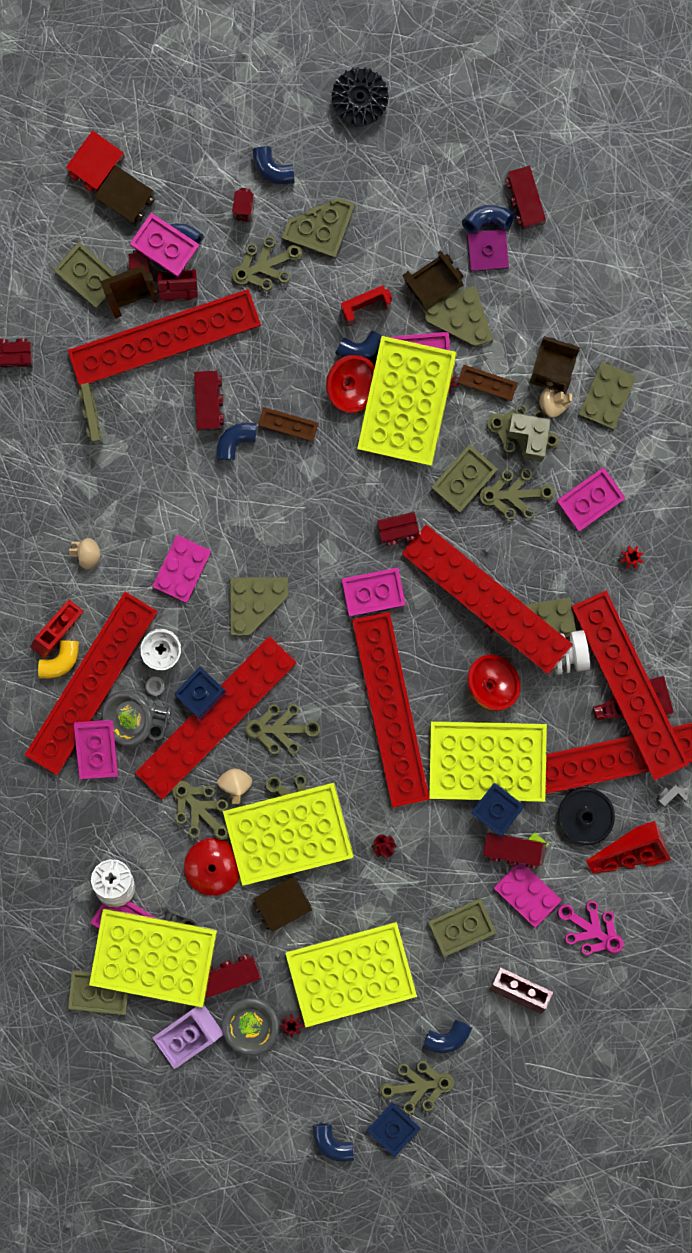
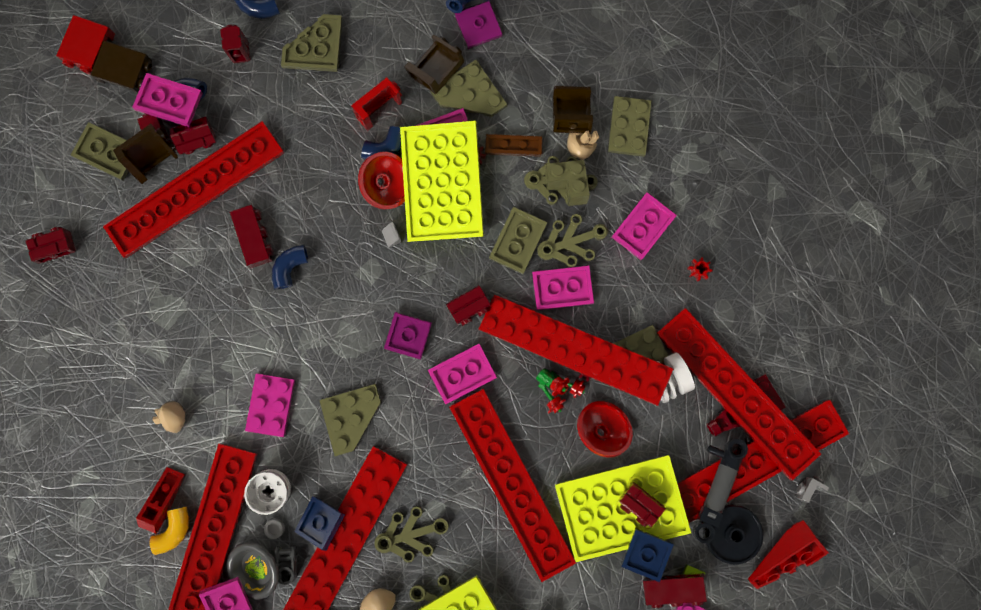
camera: 15 degrees left, 5 degrees down
olive plate [79,383,103,445] -> none
olive plant [232,236,302,291] -> none
reddish brown plate [258,407,319,442] -> none
none -> light grey slope [382,222,401,247]
none -> magenta plate [384,312,432,360]
none -> dark pink plate [532,266,594,311]
none -> red plant [536,368,586,414]
none -> dark red brick [619,482,666,527]
none -> piece [692,439,748,544]

